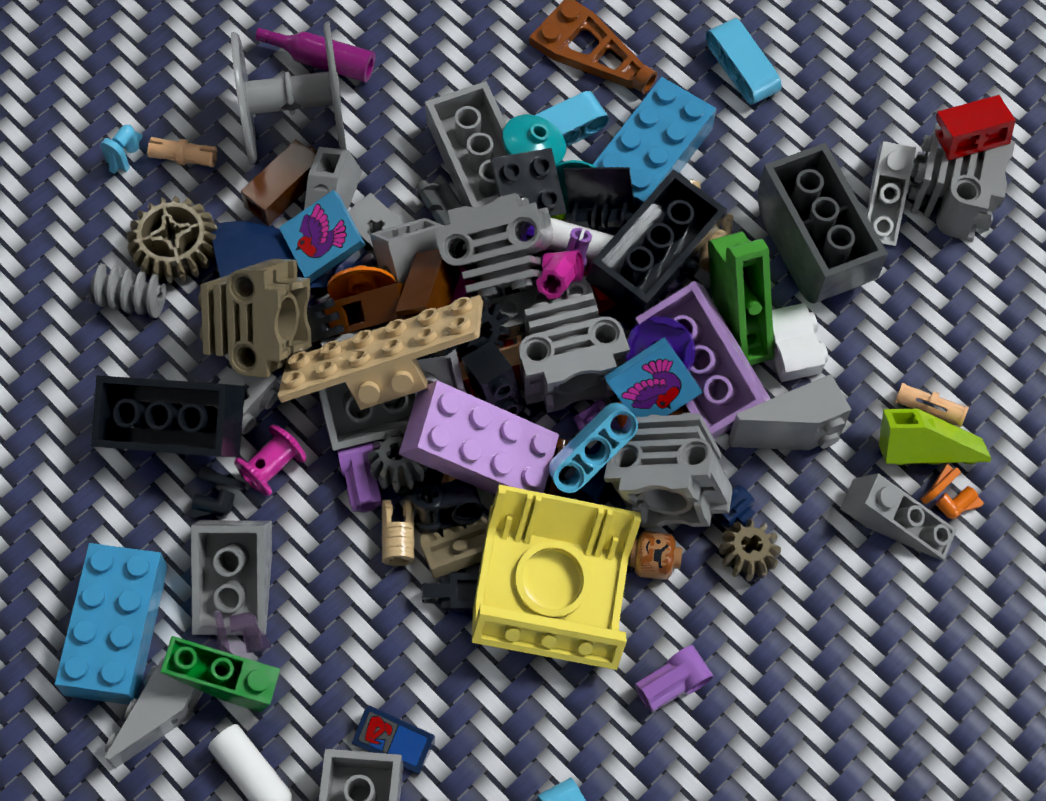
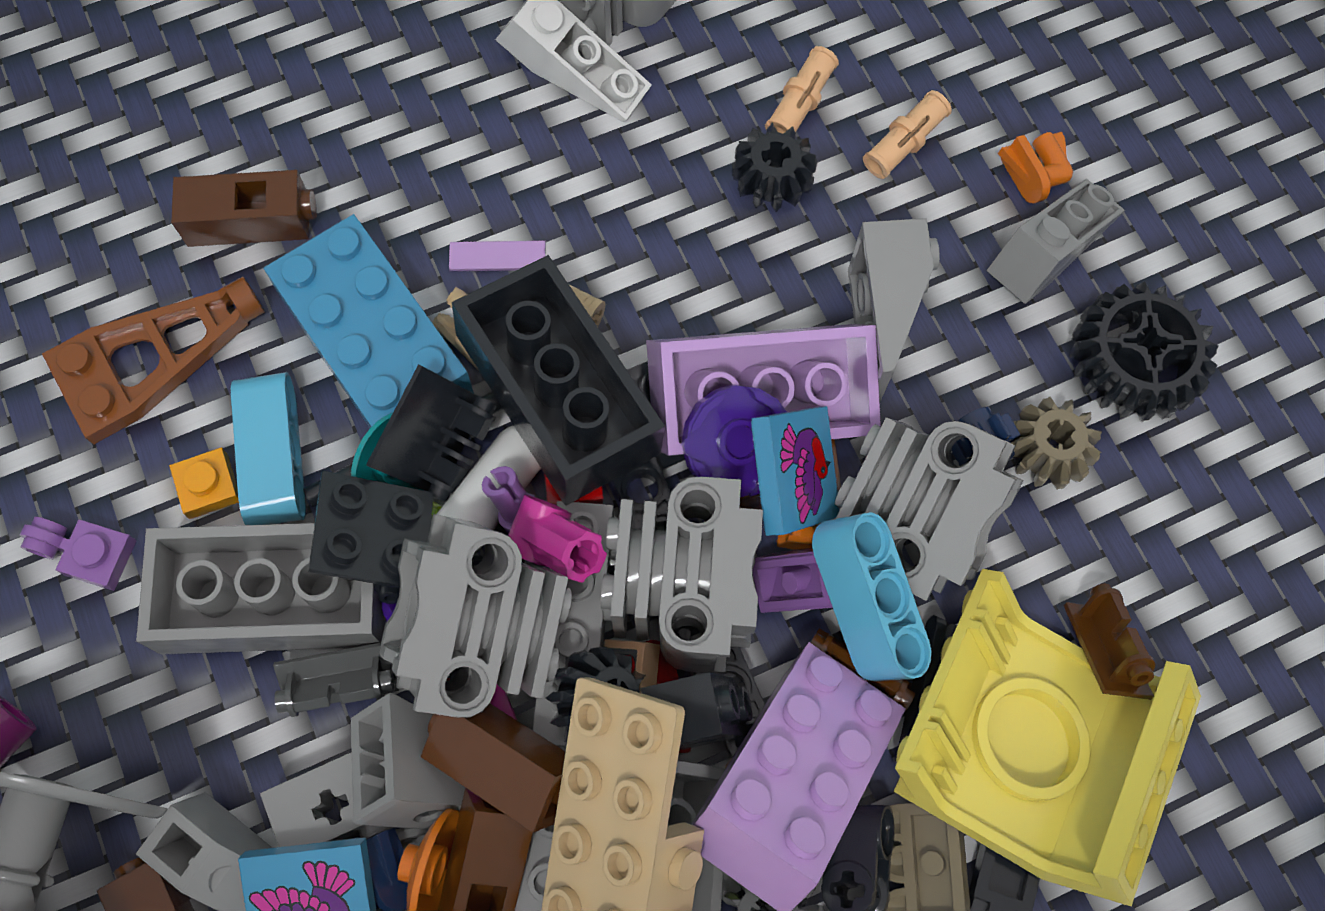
camera: 70 degrees left, 5 degrees up
teal dish [502,114,566,165] -> none
head [629,531,682,580] -> none
medium lavender piece [635,645,714,713] -> none
medium azure beam [706,18,782,105] -> none
bright green brick [708,231,774,365] -> none
dark grey brick [757,142,888,304] -> none
white brick [772,303,828,382] -> none
lime slope [879,409,991,465] -> none
none -> medium lavender plate [20,517,136,591]
none -> light orange plate [169,447,239,519]
none -> reddish brown brick [171,170,317,247]
none -> lavender window [449,241,546,271]
none -> black gear [731,122,817,212]
none -> light nougat pin [765,46,839,133]
none -> reddish brown hinge [1063,583,1155,700]
none -> black gear [1069,281,1219,422]

